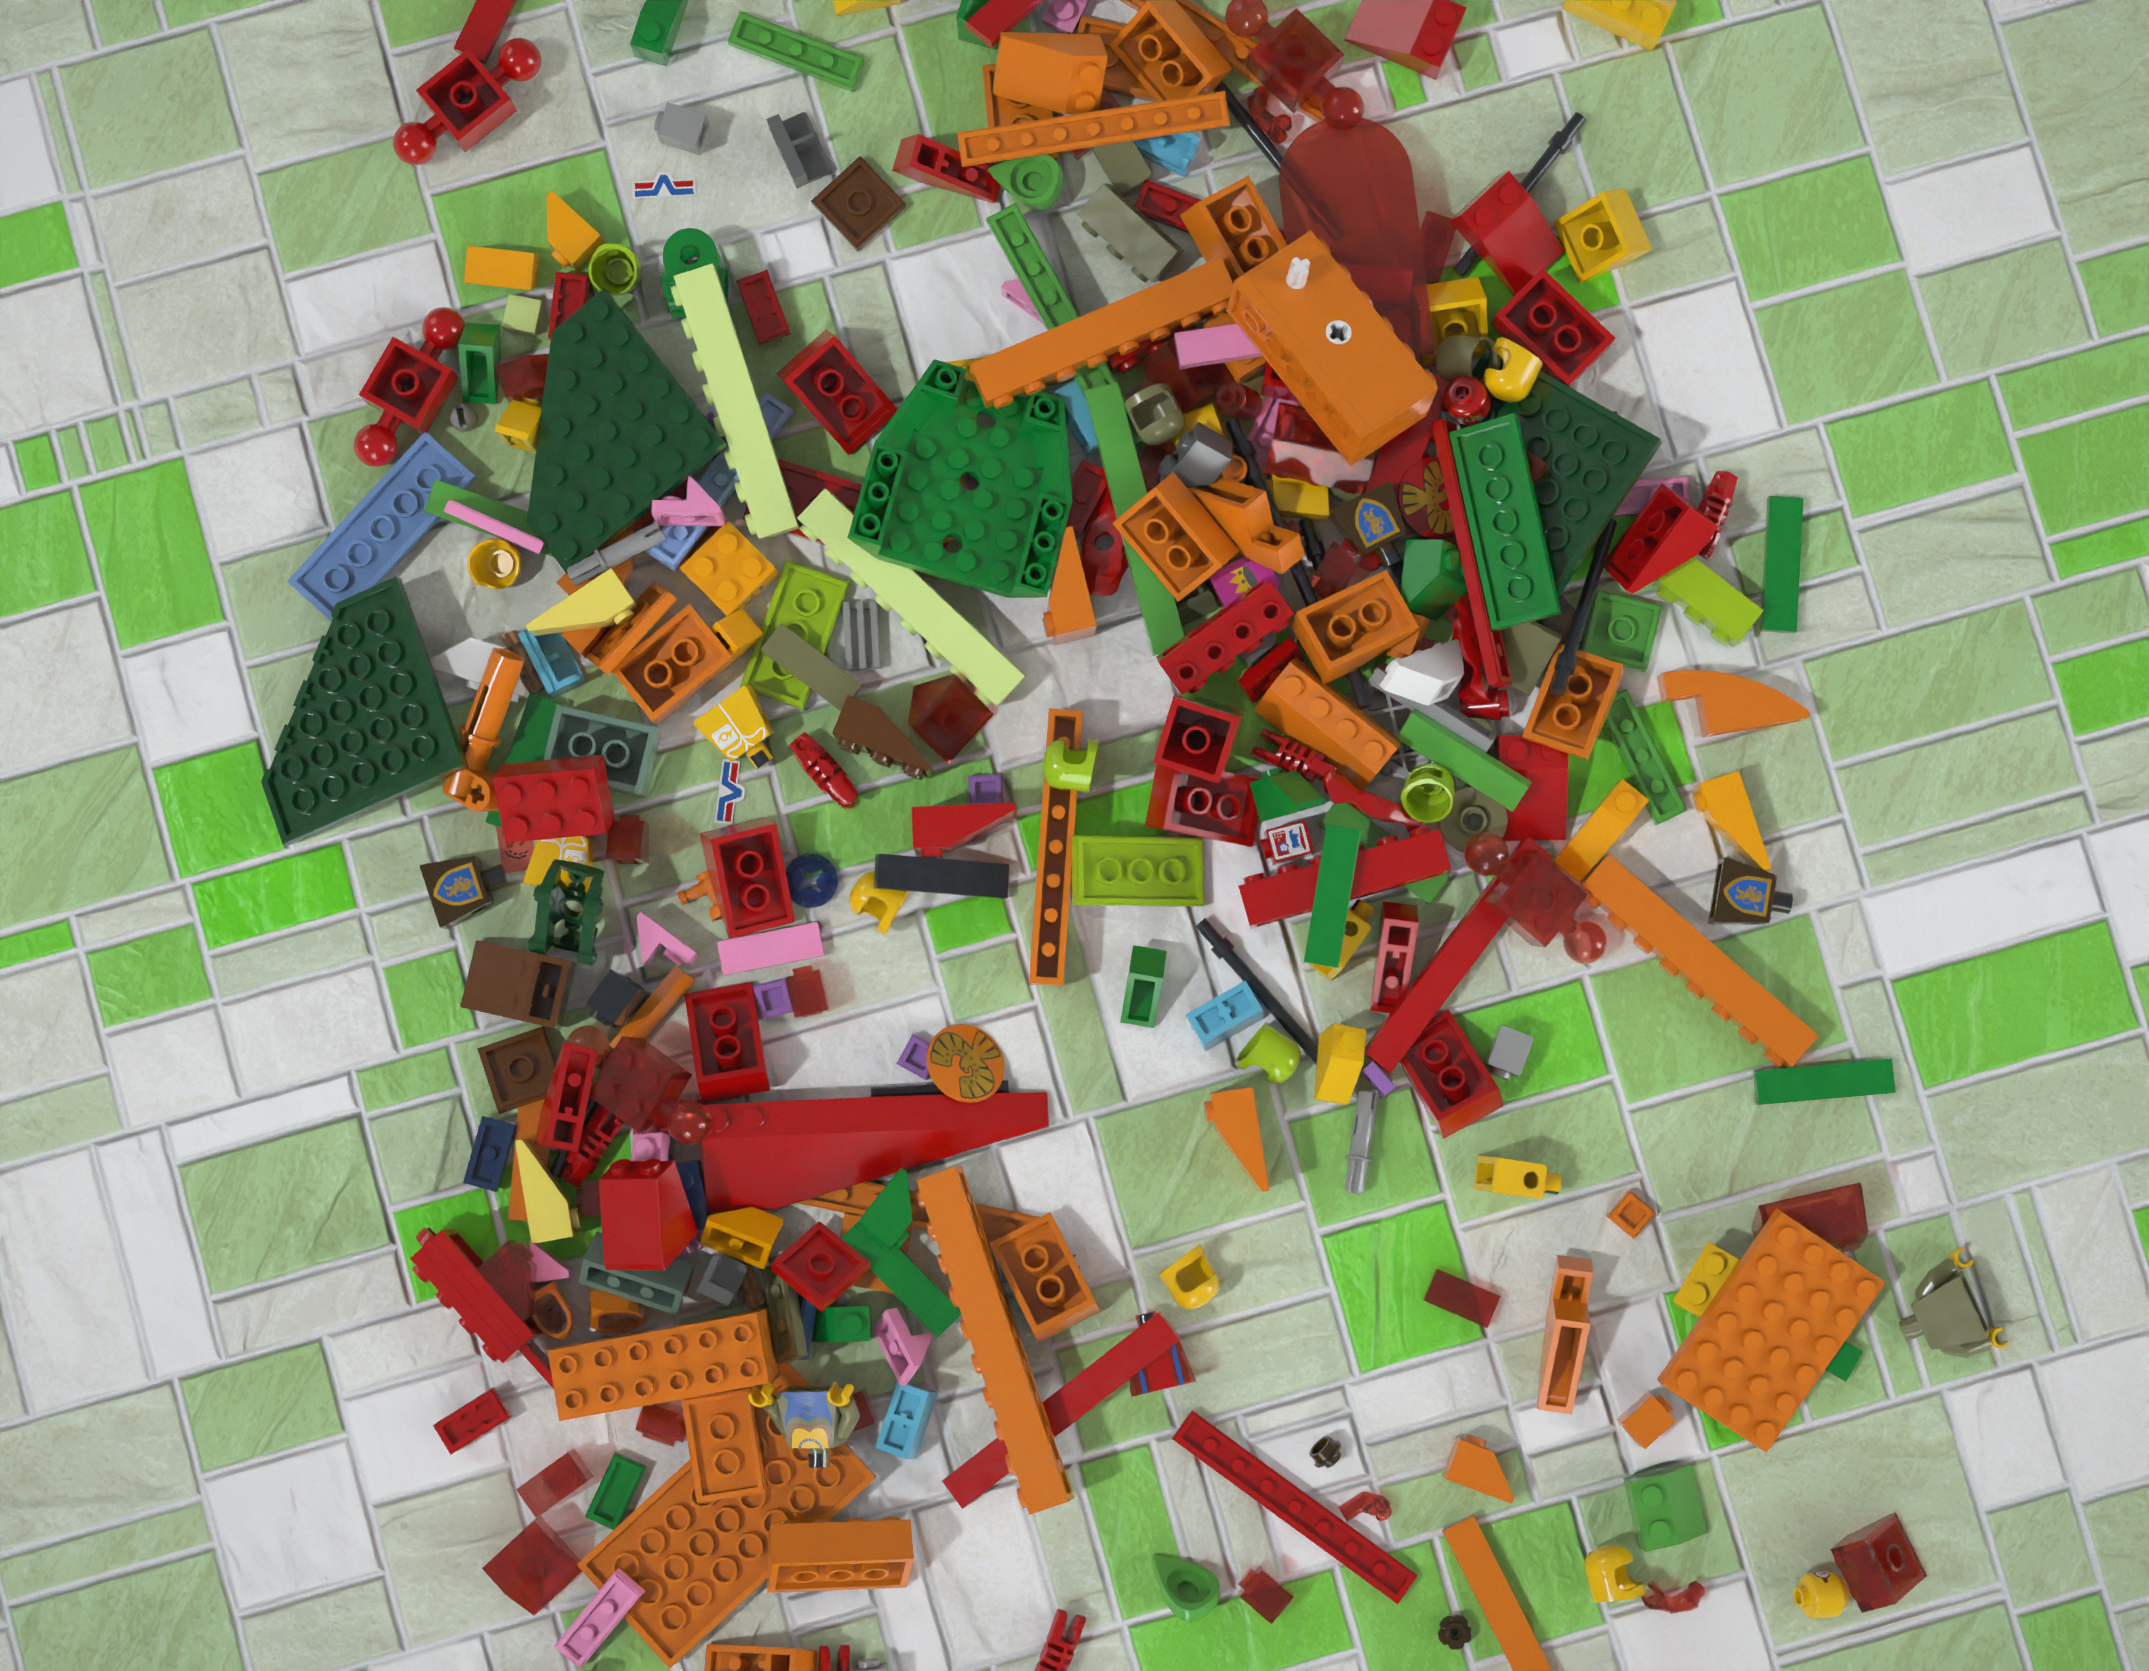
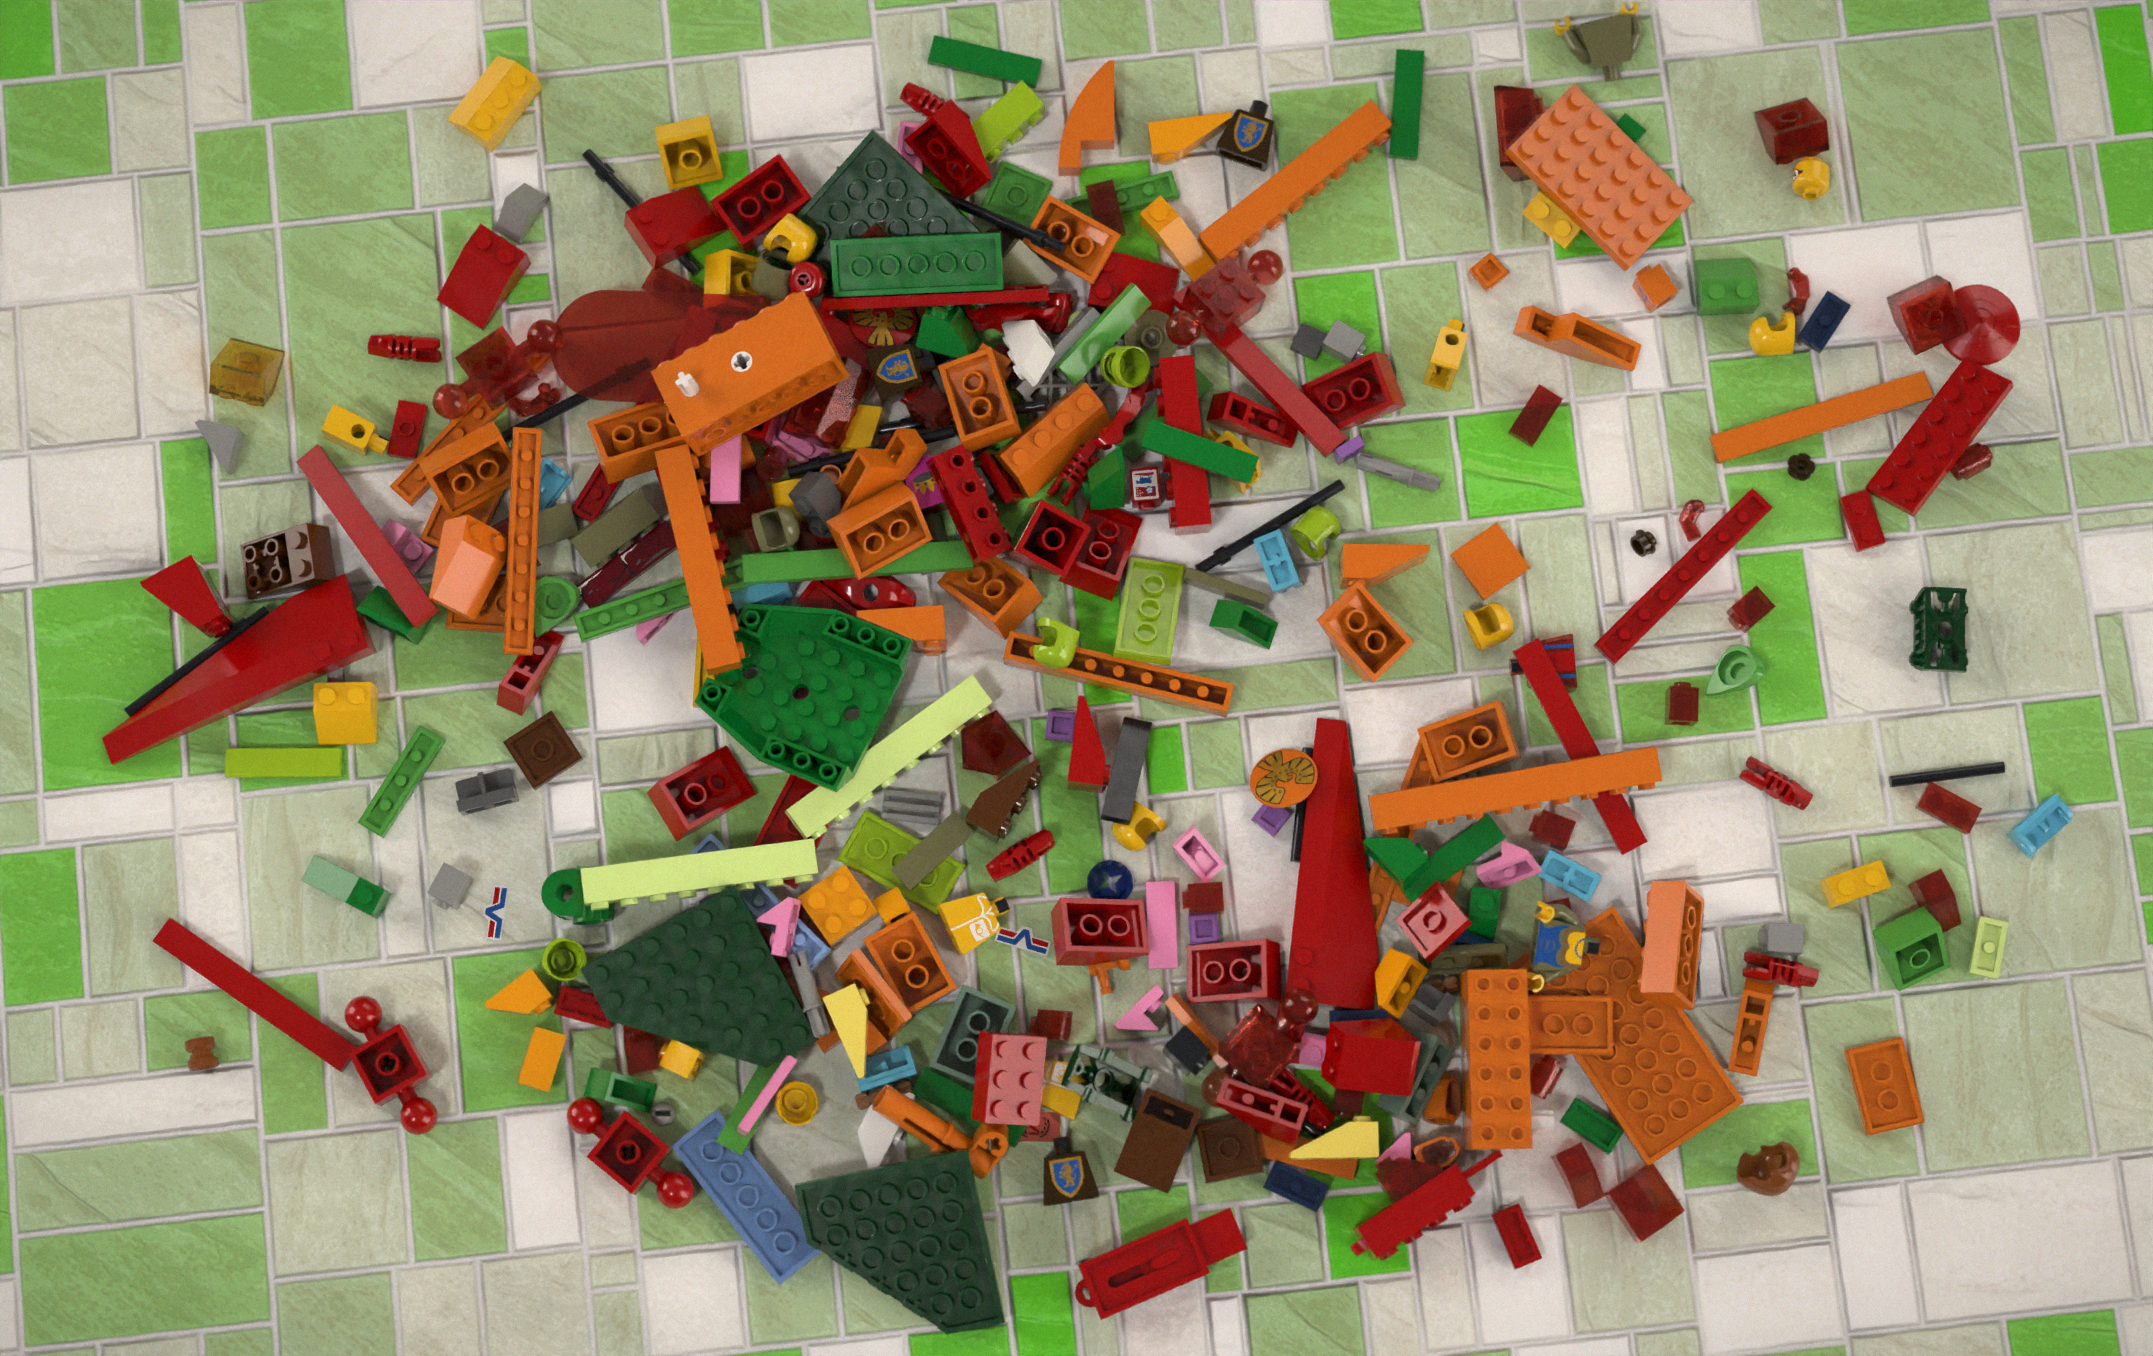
camera: 80 degrees left, 5 degrees down
yellowish green tile [502,294,543,335] -> none
bright pink tile [554,1568,645,1669] -> none
red plate [736,270,791,346] -> none
yellow slope [1314,1023,1366,1105] -> none
orange slope [1442,1434,1514,1504] -> none
none -> light grey slope [495,183,549,244]
none -> dark red tile [576,520,677,609]
none -> orange slope [937,556,1043,640]
none -> red piece [1075,1208,1248,1320]
none -> clear red plate [1085,179,1126,236]
none -> bright pink slope [1171,825,1226,885]
none -> olive tile [1183,567,1268,610]
none -> dark grey tile [1290,323,1327,361]
none -> orange slope [1317,580,1414,682]
none -> orange tile [1450,522,1530,601]
none -> clear red brick [1528,809,1576,852]
none -> clear red brick [1665,682,1699,726]
none -> dark blue plate [1796,290,1851,354]

